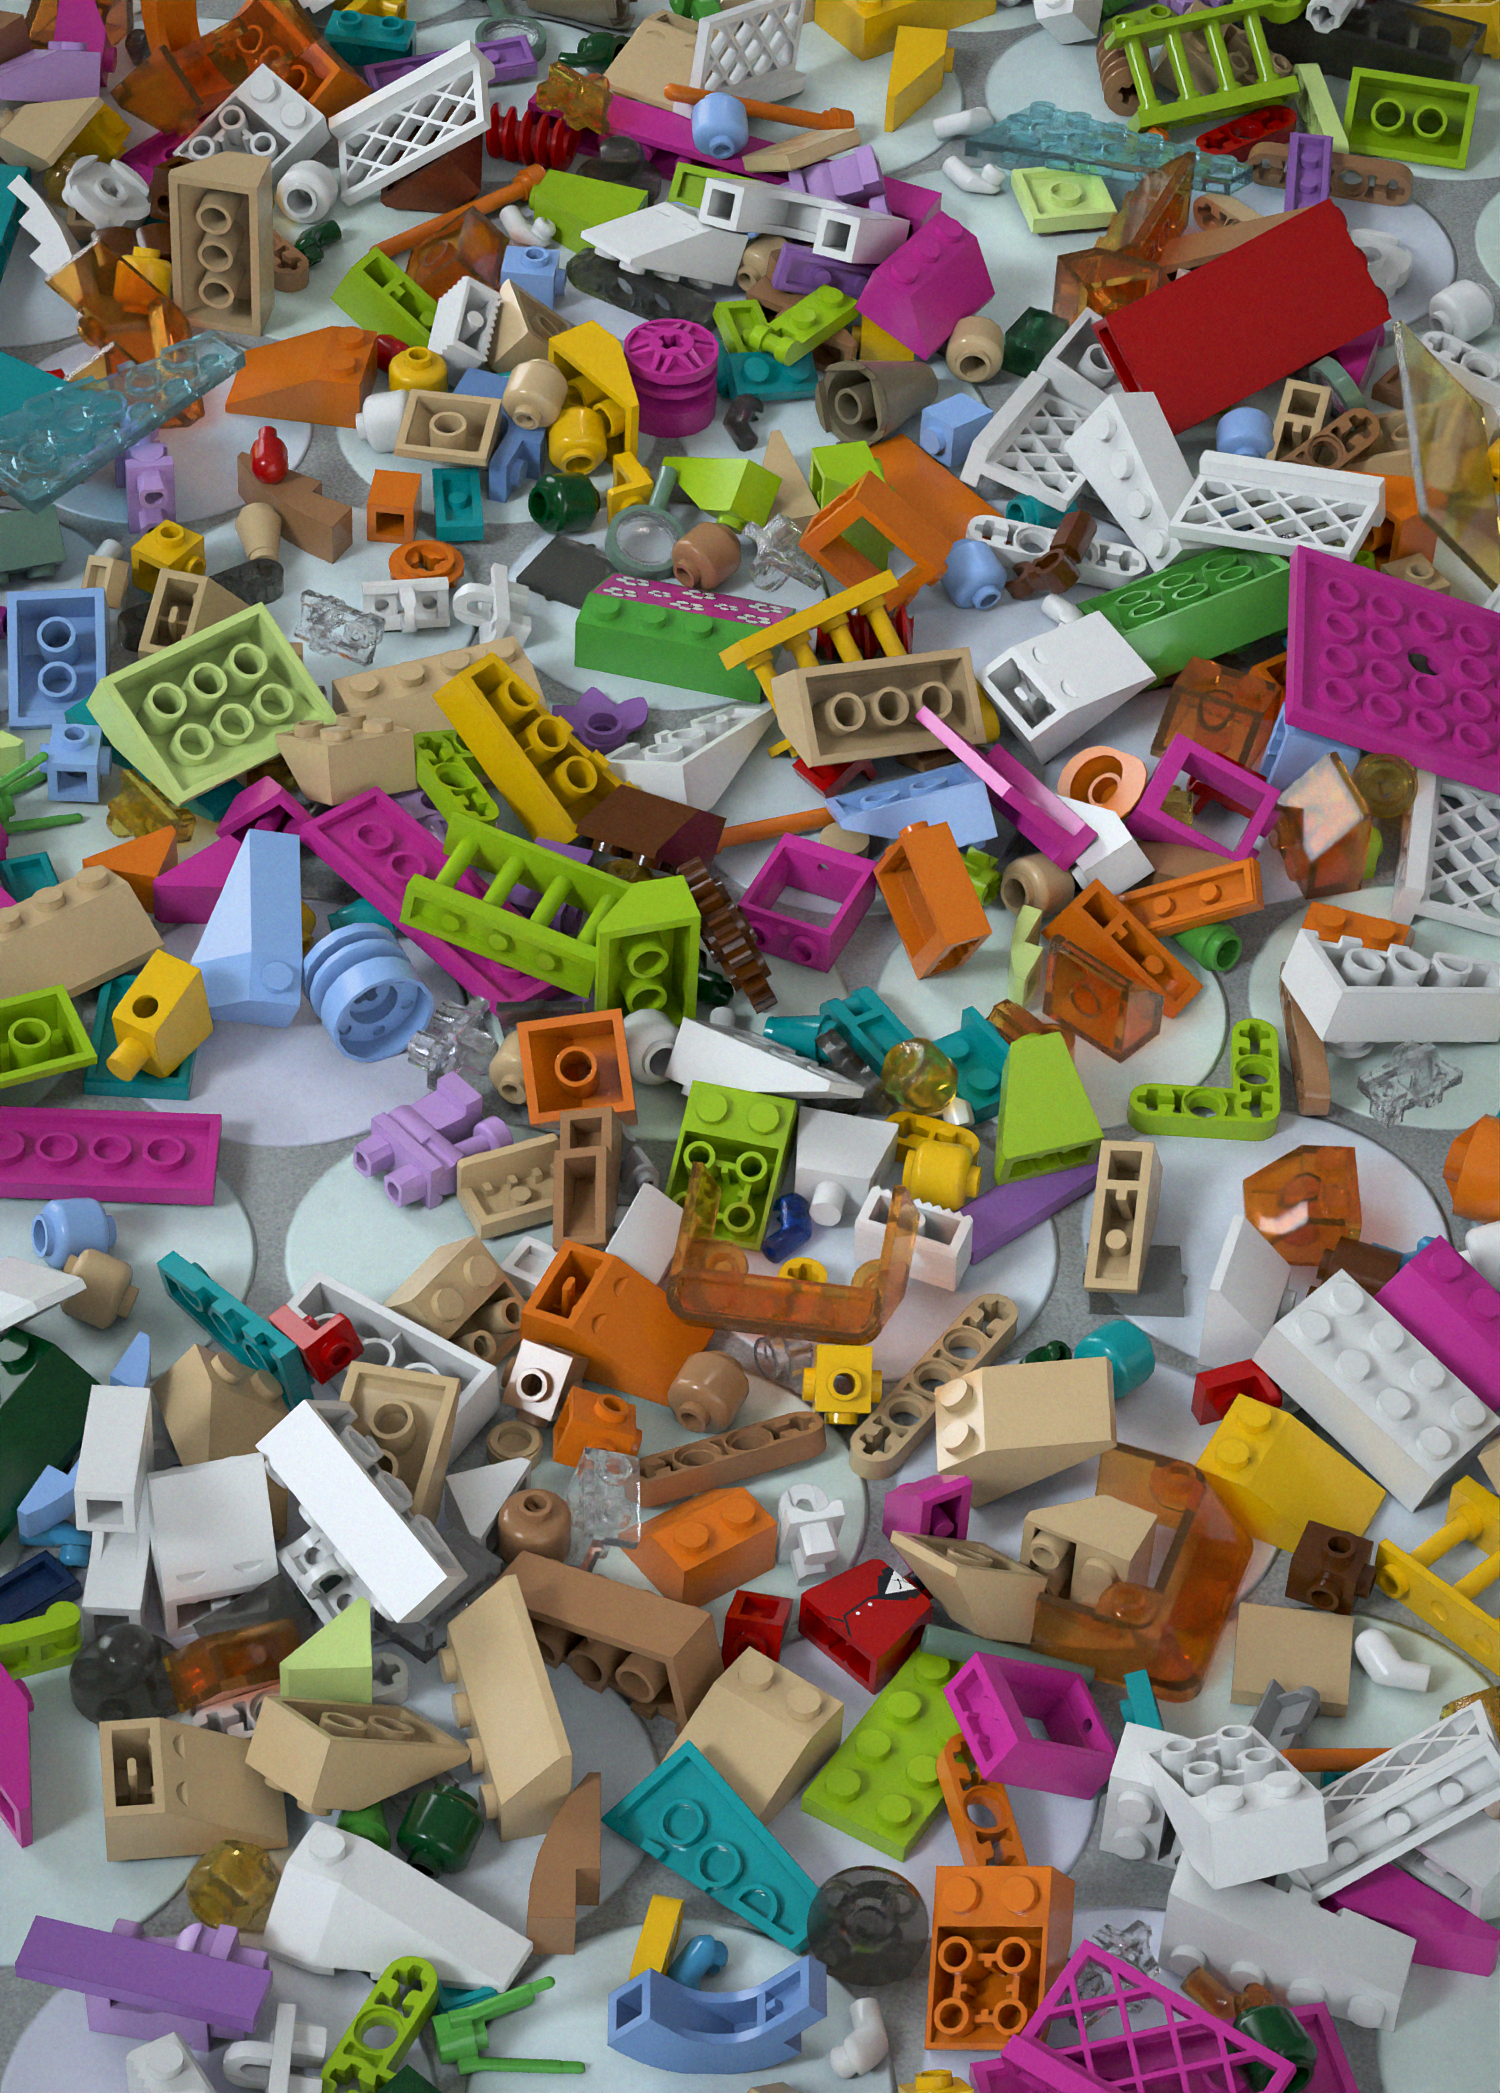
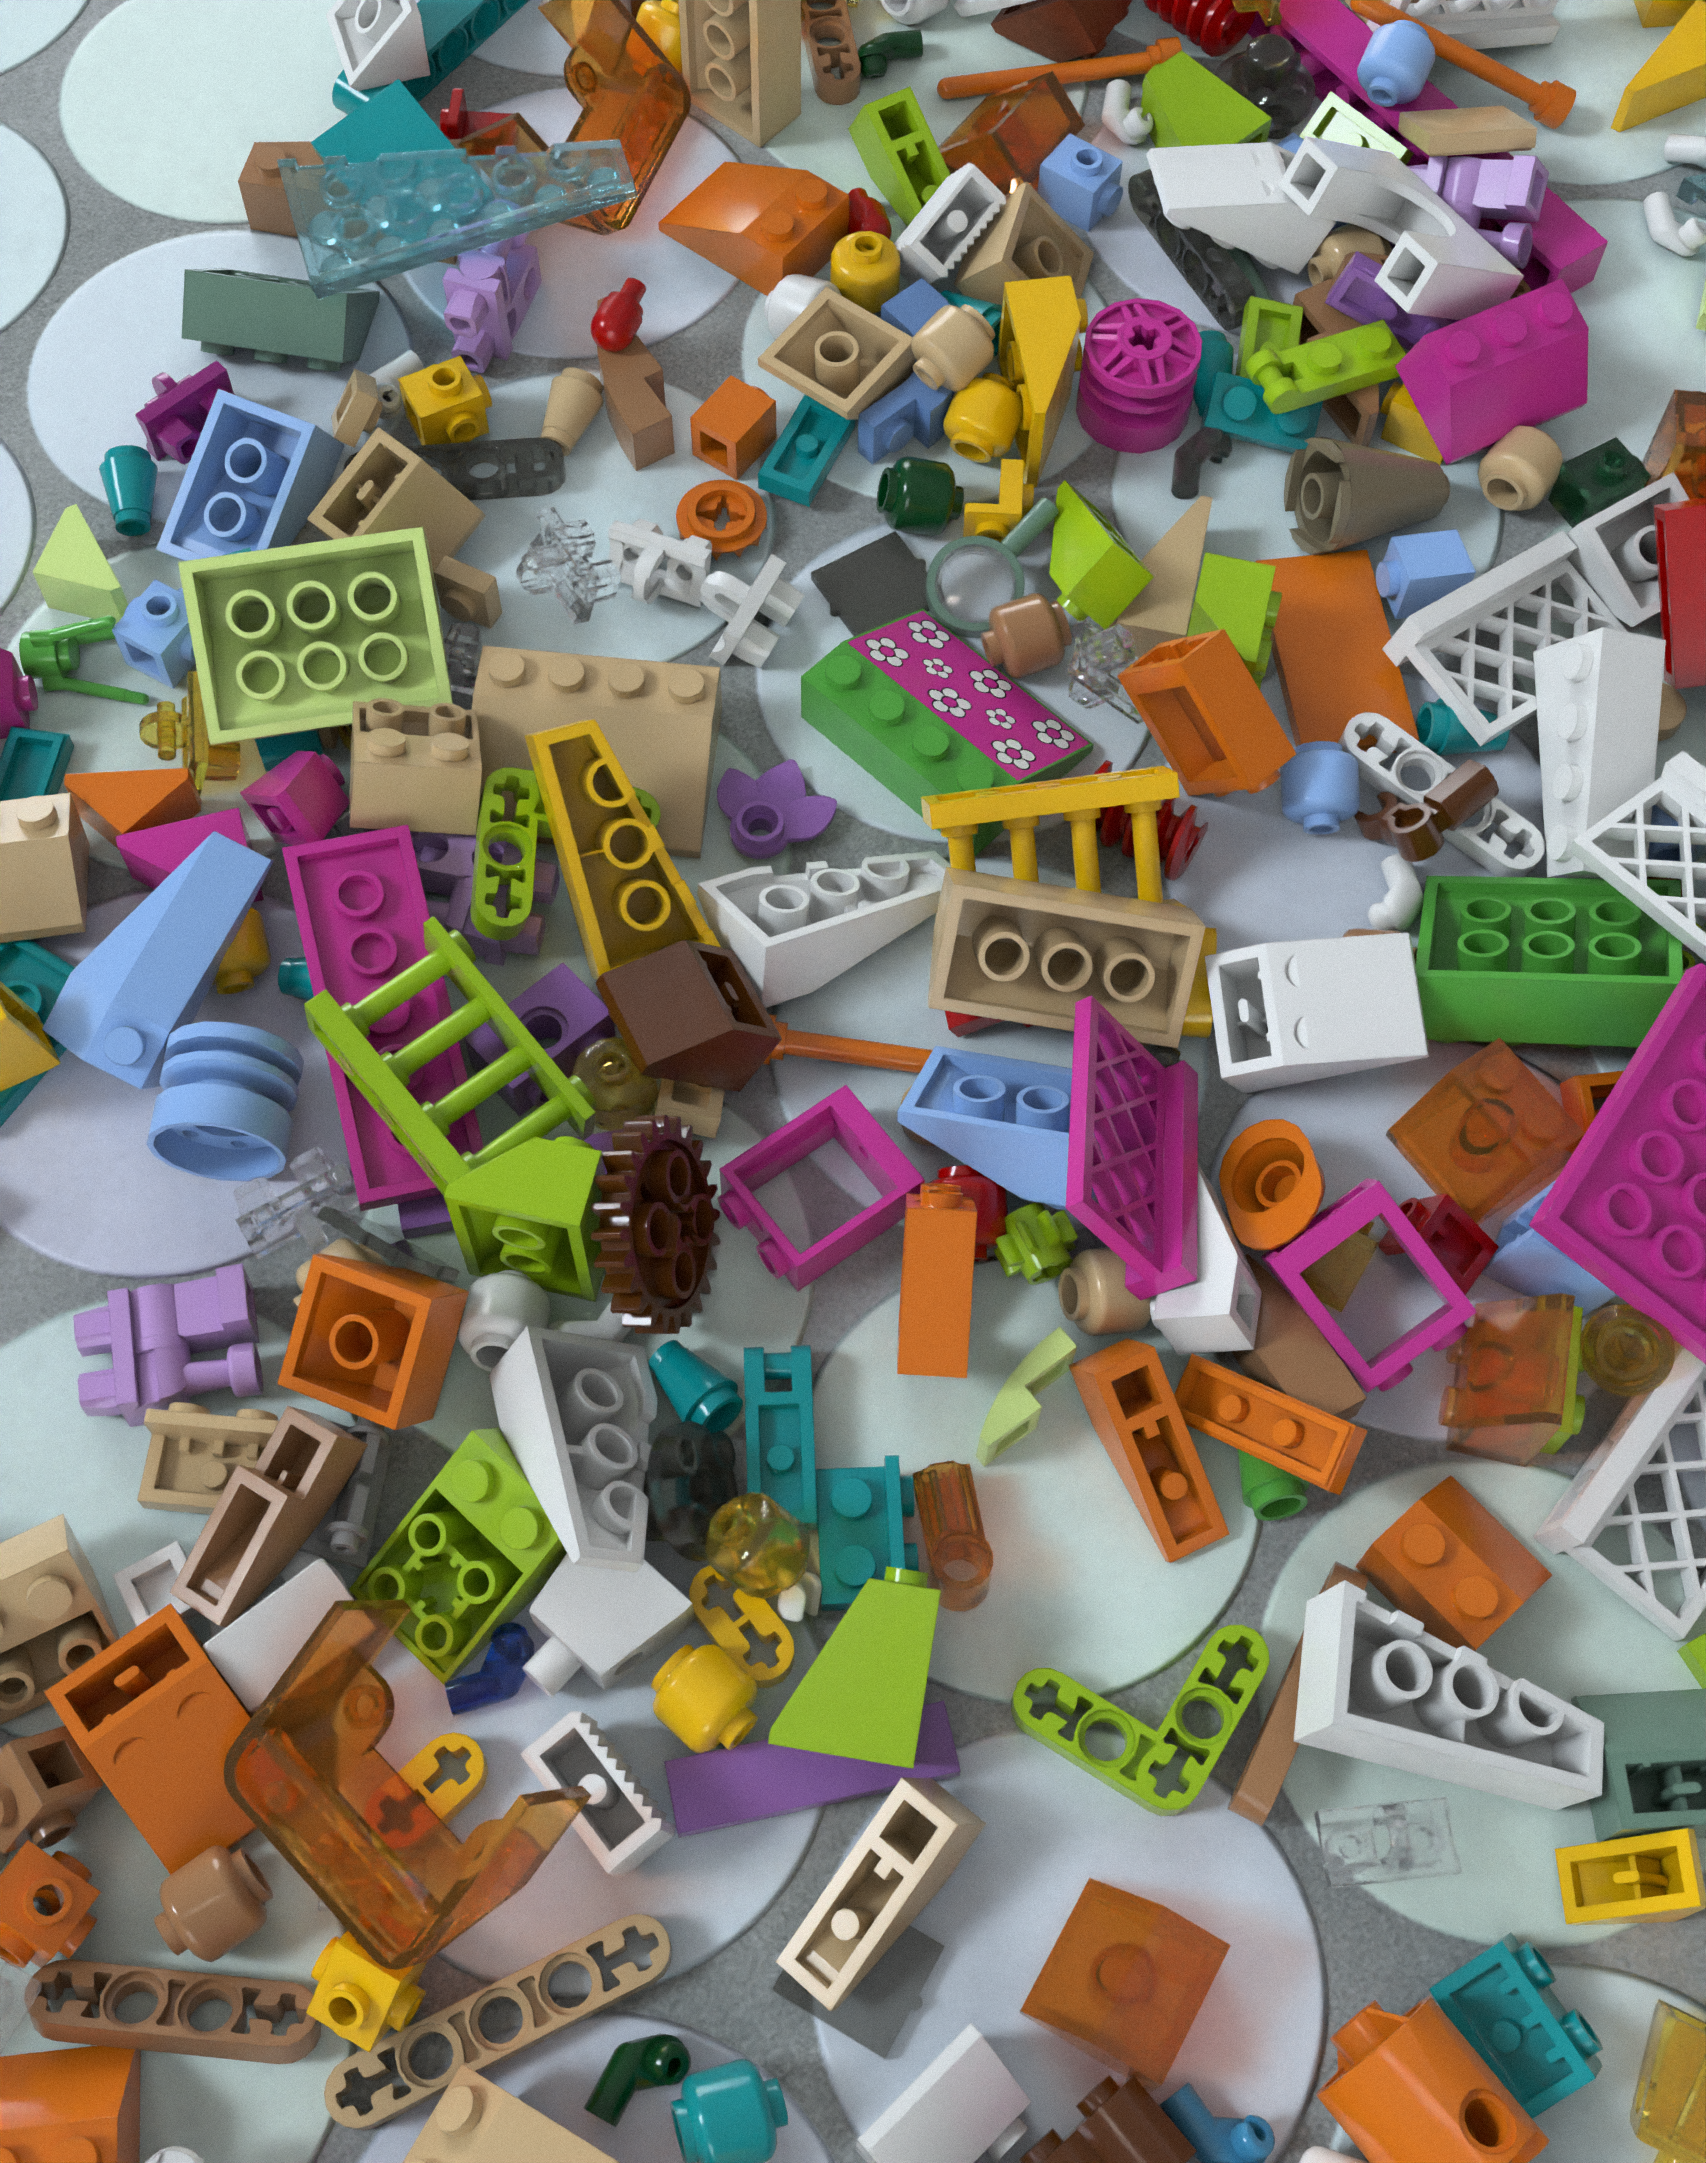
camera: 30 degrees right, 20 degrees up
clear orange slope [1042,933,1165,1063] -> none

